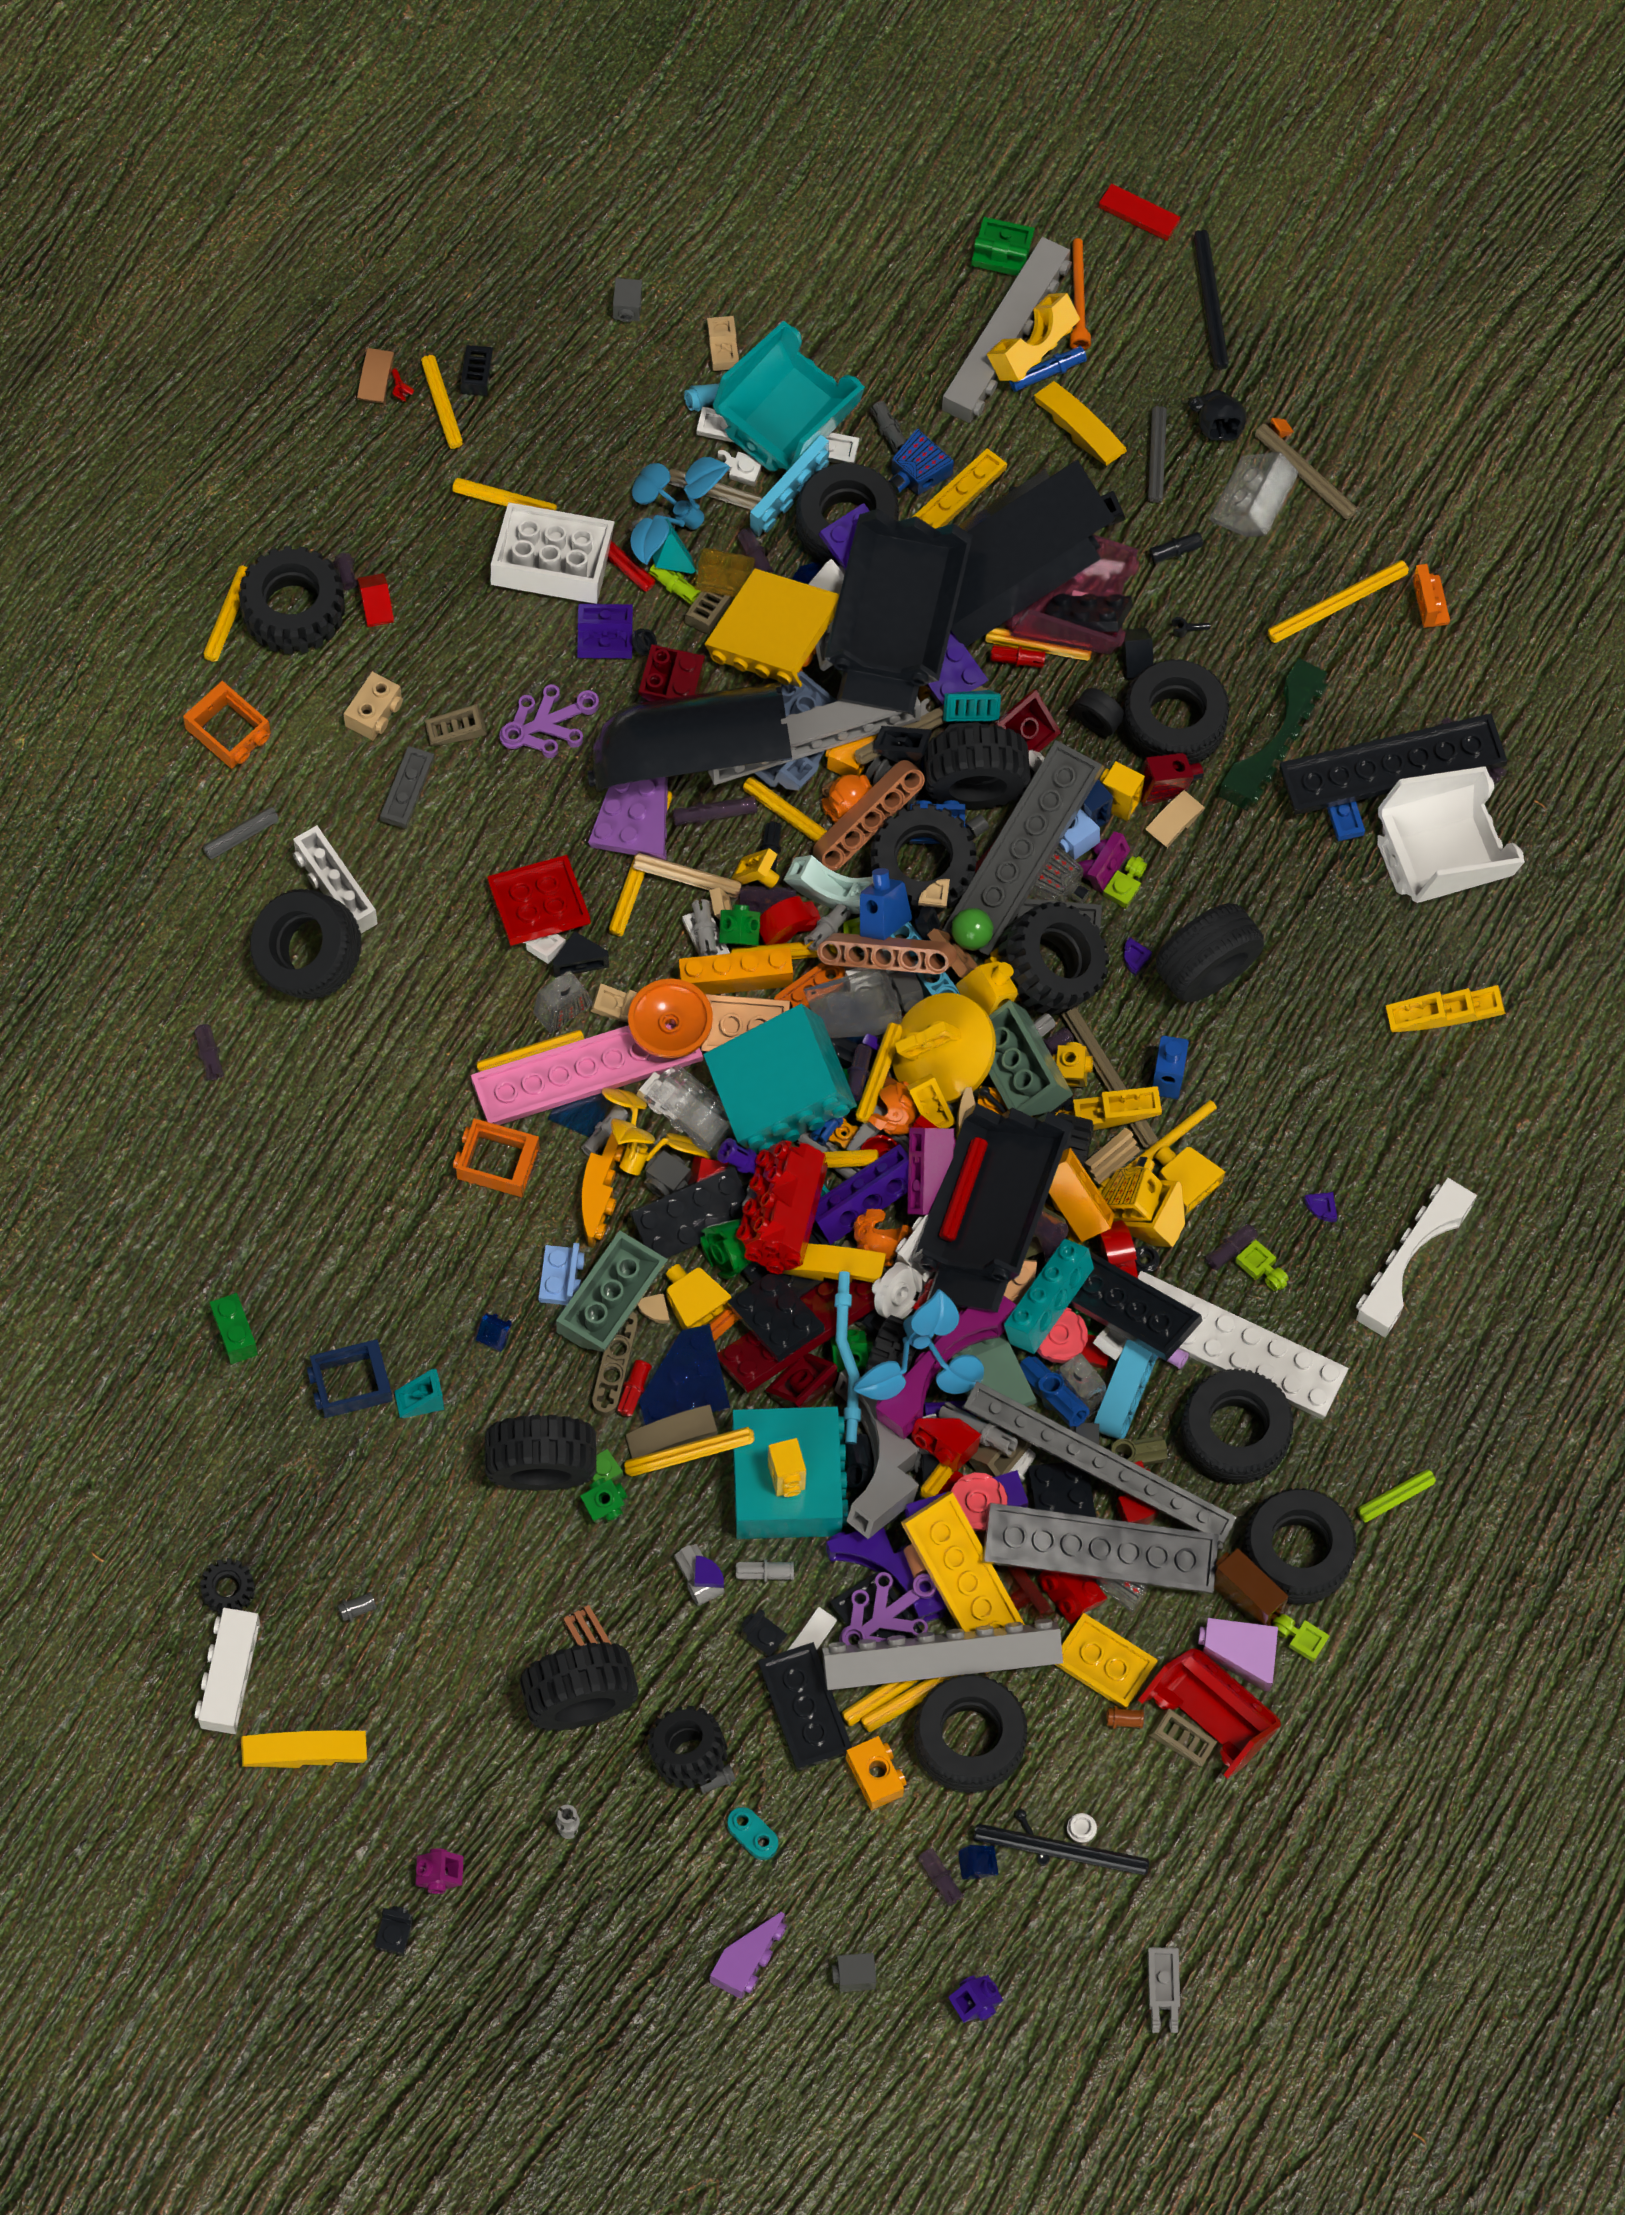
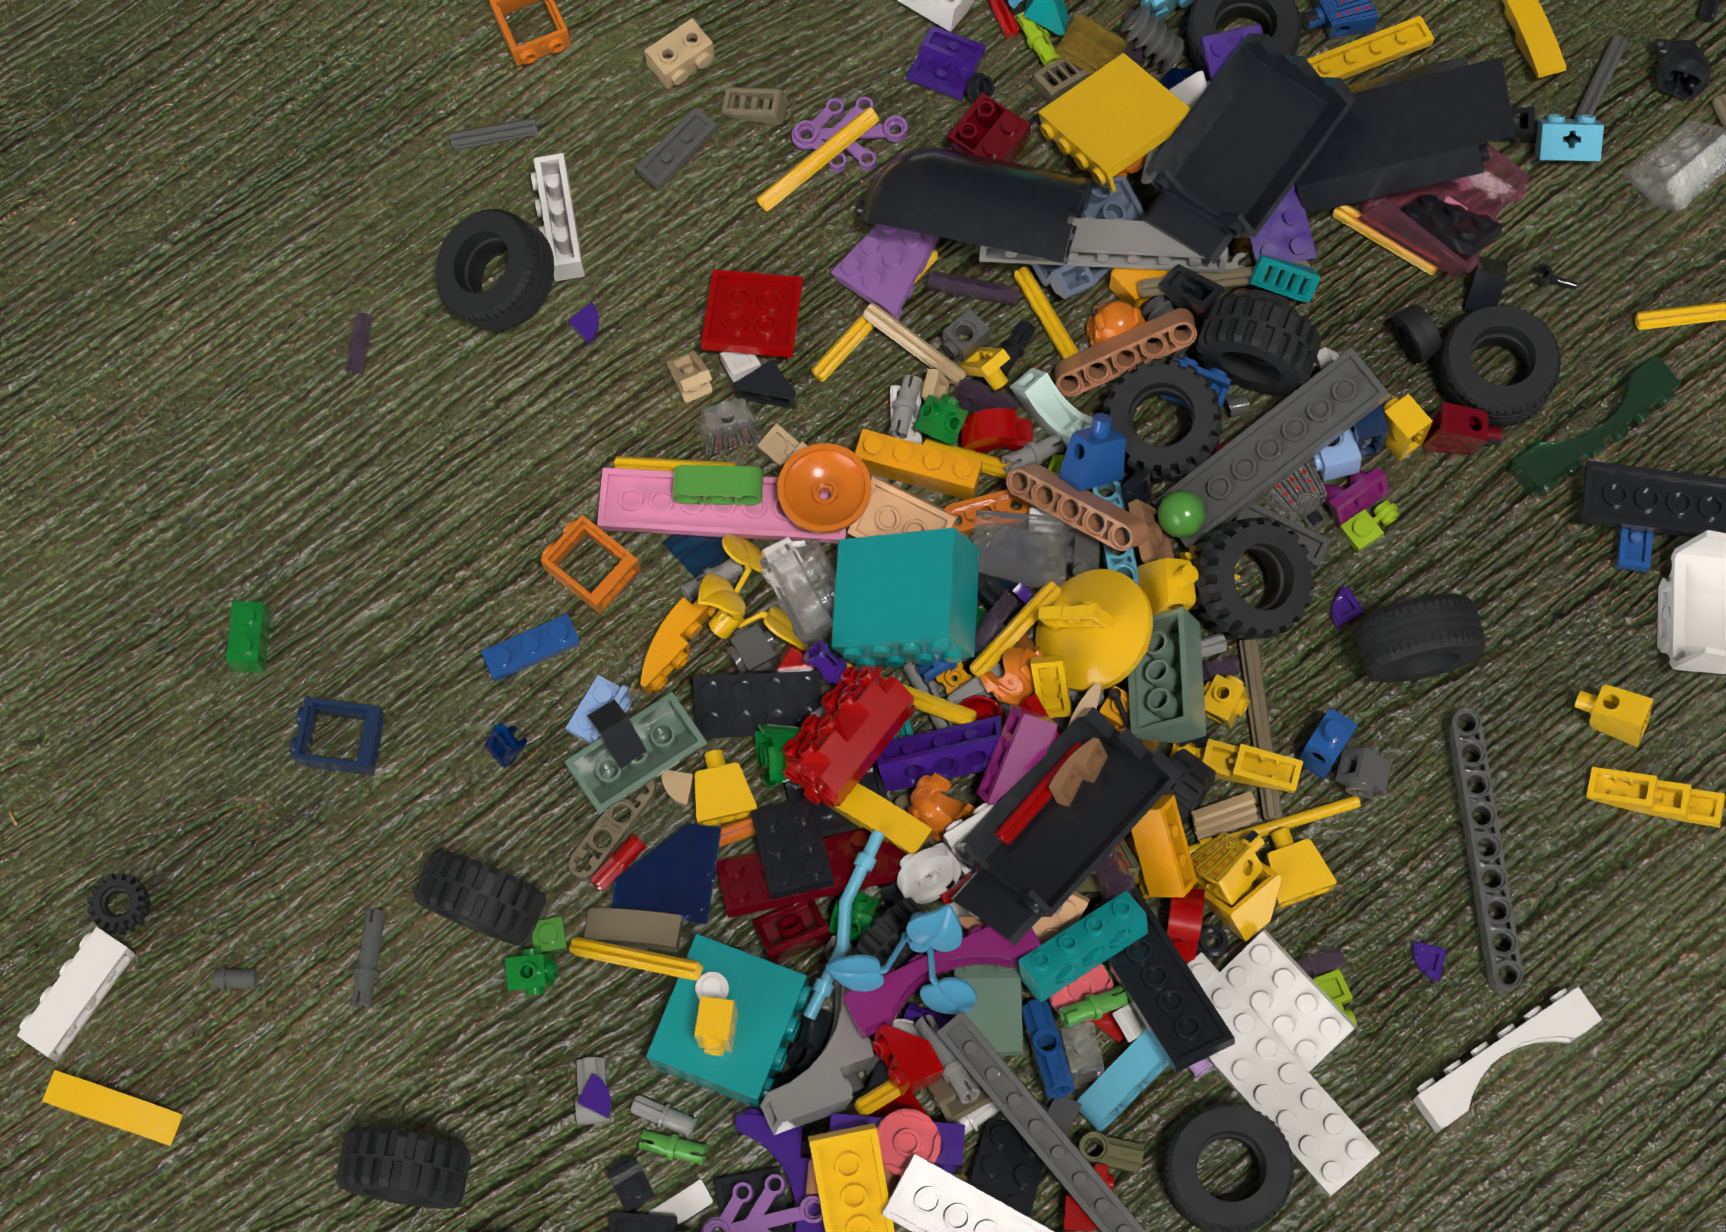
camera: 30 degrees right, 5 degrees up
teal slope [394,1369,444,1418] -> none
nougat tile [563,1605,611,1646] -> none
tan tile [918,879,950,908] -> none
red axle [990,645,1045,669] -> none
dark red slope [994,689,1062,752] -> none
tan slope [1146,790,1205,848] -> none
black axle [1149,532,1204,564] -> none
none -> dark grey pin [350,909,387,1009]
none -> blue plate [481,613,581,682]
none -> dark purple tile [568,302,599,345]
none -> black slope [587,699,648,770]
none -> bright green pin [639,1129,709,1166]
none -> tan slope [666,351,712,403]
none -> bright green beam [672,465,764,505]
none -> white plate [695,972,729,1000]
none -> yellow axle [757,107,879,211]
none -> dark grey brick [942,308,991,362]
none -> medium nougat slope [1049,738,1108,807]
none -> bright green pin [1059,986,1128,1028]
none -> dark grey piece [1120,6,1185,72]
none -> white plate [1219,930,1357,1072]
none -> dark grey brick [1336,748,1392,799]
none -> dark grey beam [1448,708,1523,995]
none -> medium azure brick [1535,114,1604,161]
none -> yellow torso [1574,684,1653,748]

